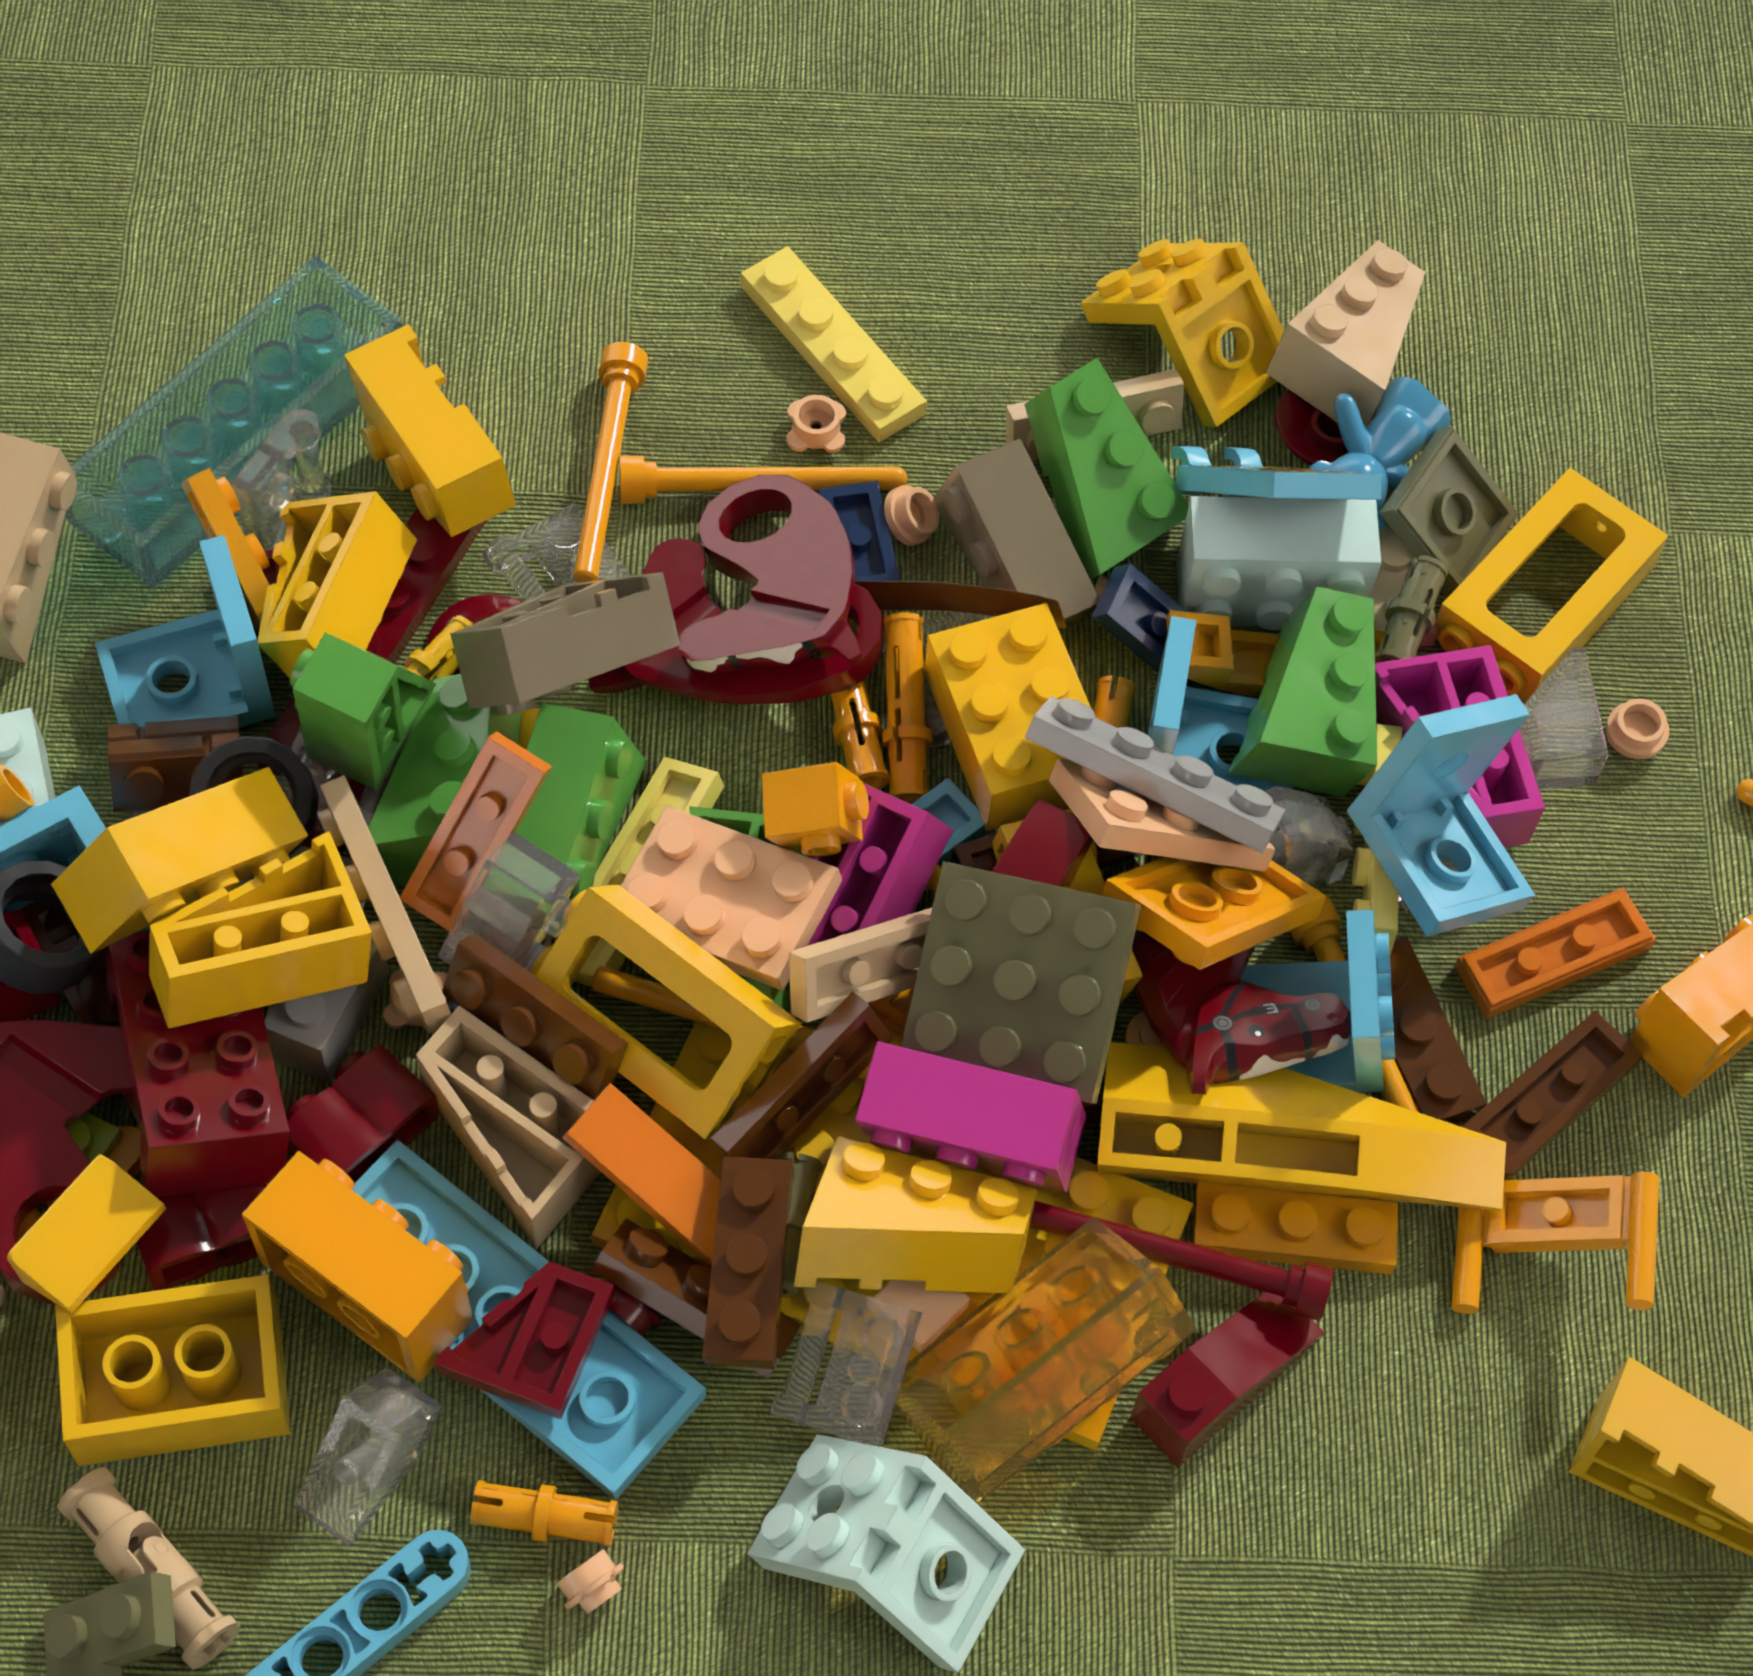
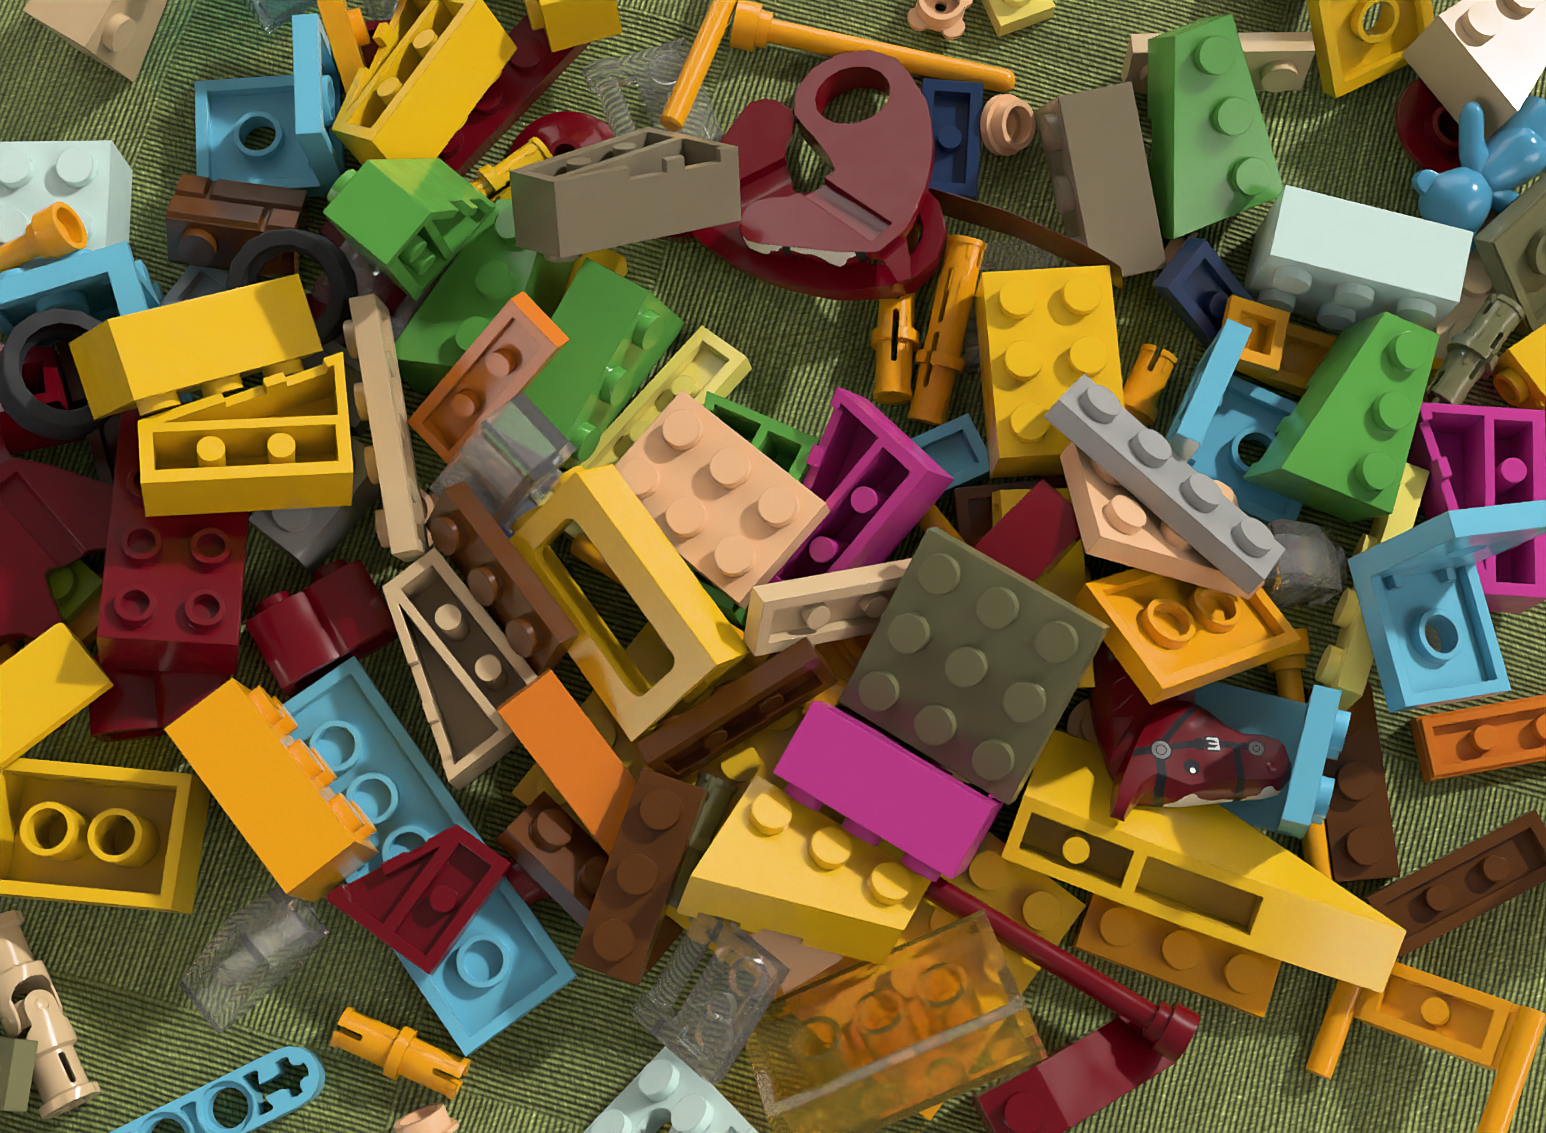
camera: 15 degrees right, 15 degrees up
light orange brick [762,762,869,856] -> none
medium azure tile [1172,446,1382,500] -> none

